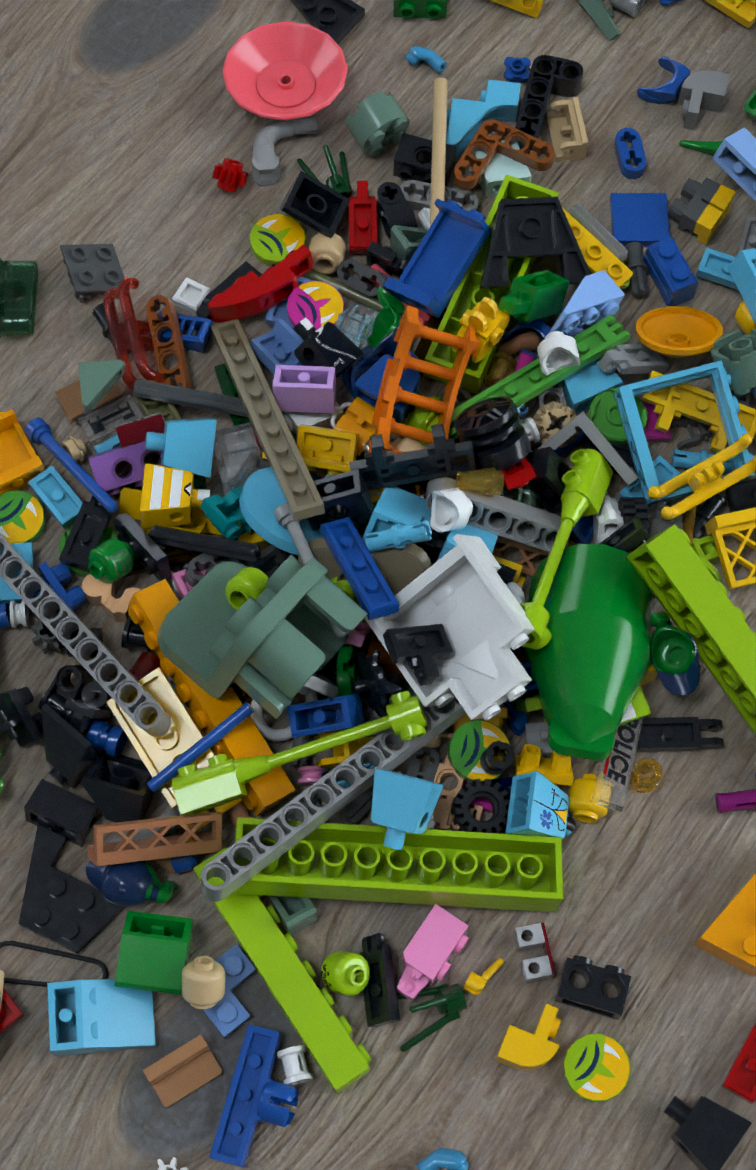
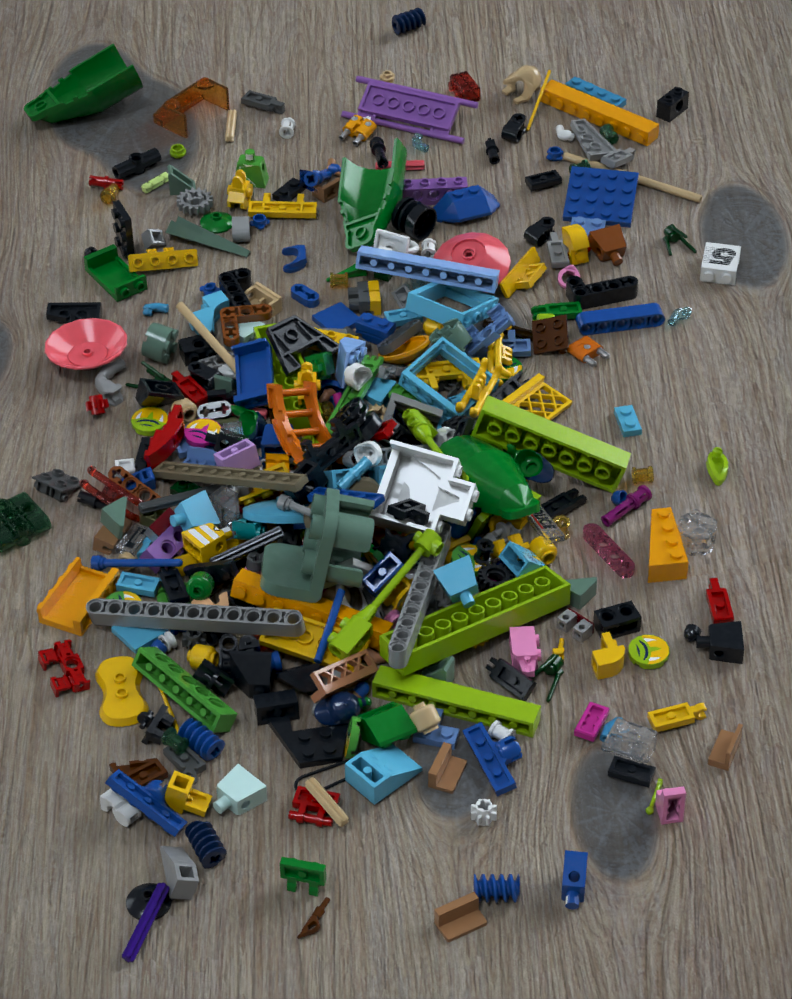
camera: 35 degrees left, 25 degrees down
lime head [225,567,269,610] -> none
lime head [321,950,370,996] -> none
clear yellow cone [456,467,504,498] -> none
light grey brick [678,70,730,130] -> none
none -> yellow head [187,644,219,670]
none -> clear yellow bush [330,272,348,288]
none -> bright green tile [344,716,361,759]
none -> dark grey beam [377,319,423,355]
none -> sand green slope [566,577,597,610]
none -> dark pink plate [574,702,610,742]
none -> clear pink beam [583,523,635,578]
none -> black hinge [684,624,702,642]

